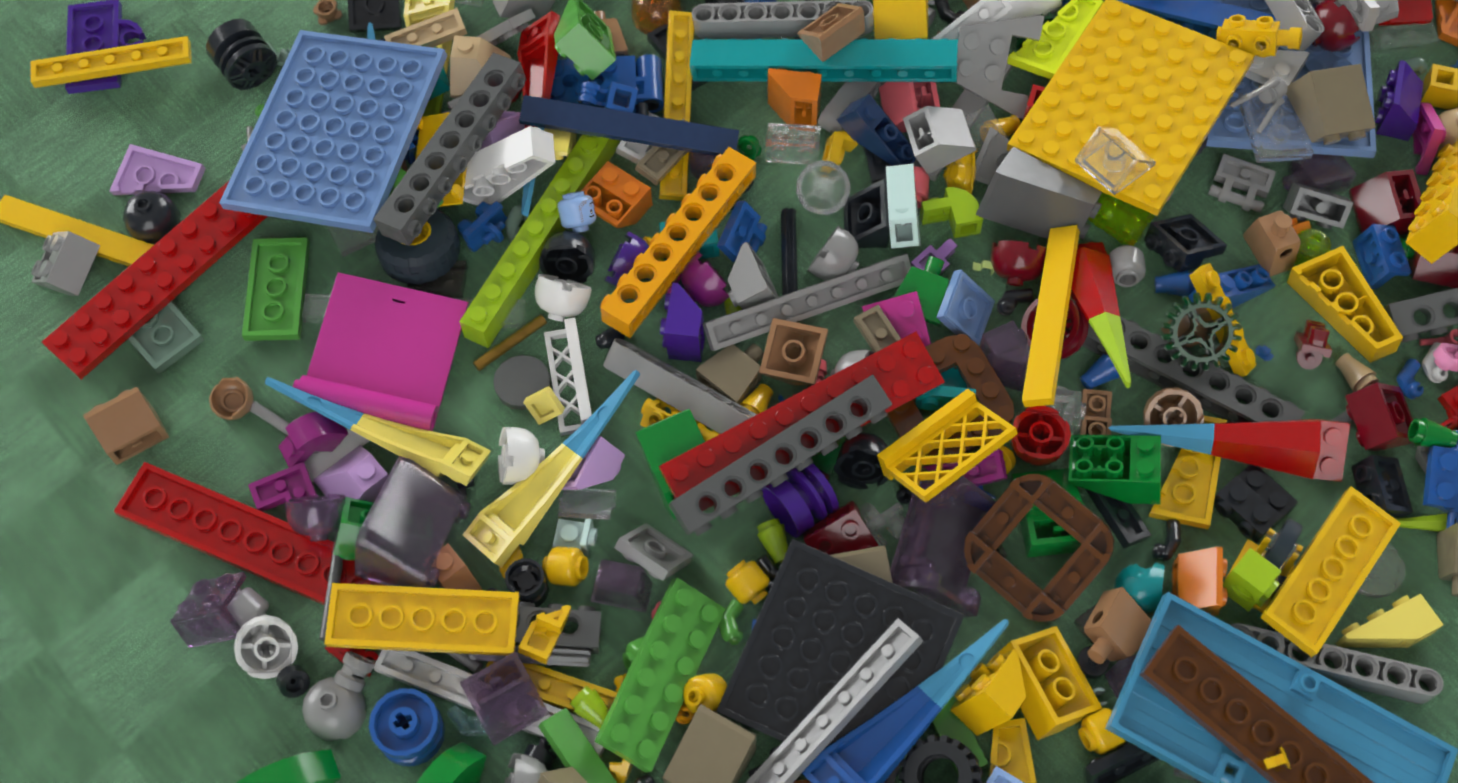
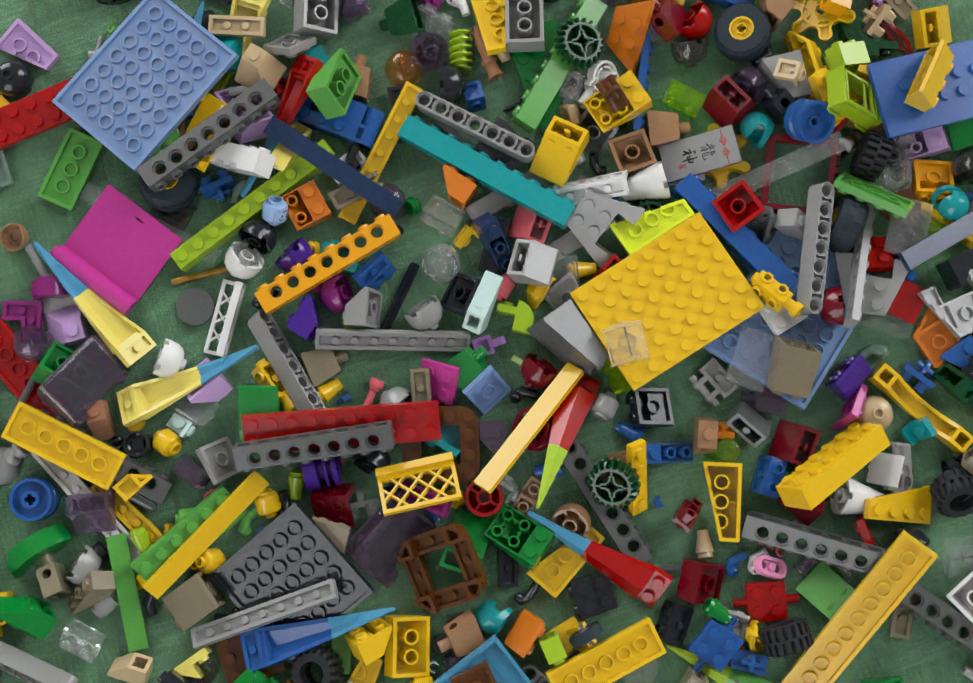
camera: 20 degrees right, 20 degrees up
light yellow plate [523,386,565,425] -> none
blue brick [578,81,638,113] -> none
medium nougat slope [759,318,829,385] -> none
medium nougat slope [797,3,865,62] -> none
light grey plant [1230,76,1288,133] -> none
none -> yellow tile [142,470,269,600]

